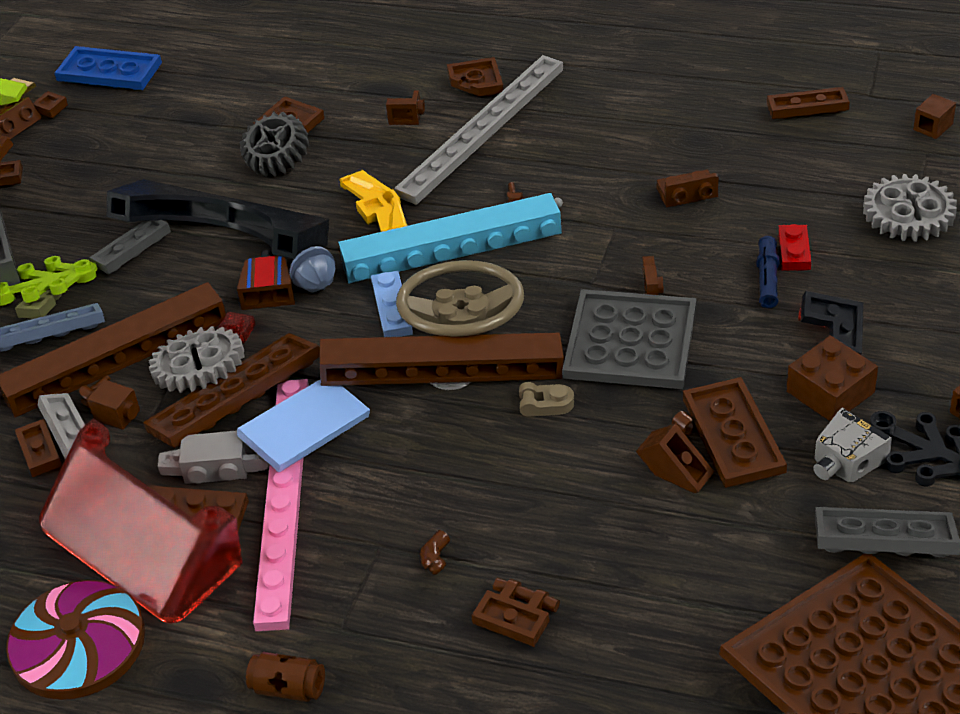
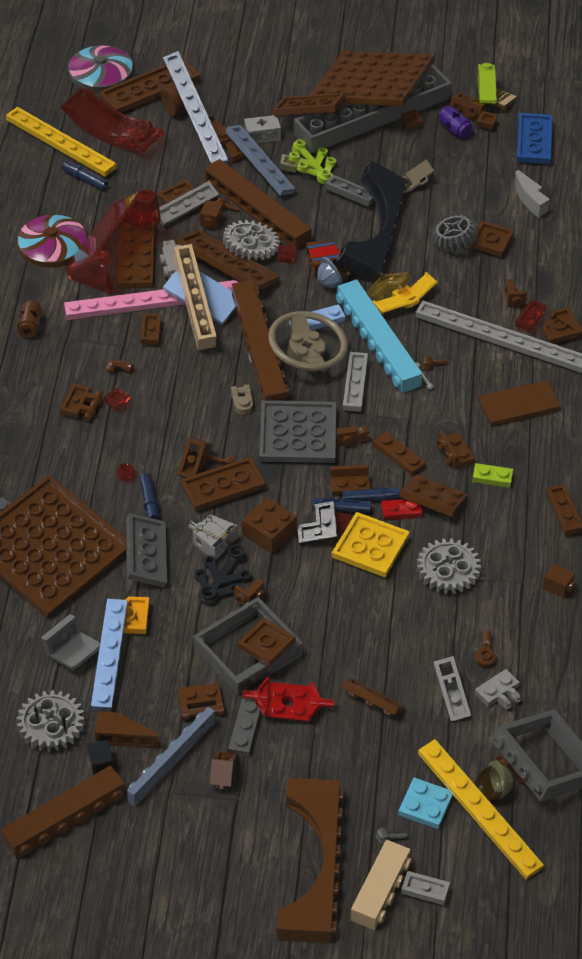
camera: 75 degrees right, 5 degrees up
none -> clear red plate [104,387,130,411]
none -> clear red plate [116,463,136,481]
none -> dark blue pin [139,473,160,520]
none -> reddish brown plate [140,313,161,345]
none -> tan brick [174,244,216,350]
none -> dark blue pin [312,497,371,514]
none -> reddish brown bracket [330,465,370,496]
none -> yellow plate [332,512,410,578]
none -> light grey plate [343,352,368,412]
none -> clear yellow plate [366,272,412,301]
none -> reddish brown plate [372,431,426,477]
none -> reddish brown plate [399,474,468,517]
none -> dark tan piece [403,160,434,193]
none -> dark purple piece [438,106,473,138]
none -> lime plate [472,463,513,488]
none -> reddish brown tile [478,380,561,426]
none -> light grey slope [514,170,550,218]
none -> clear red plate [515,299,547,332]

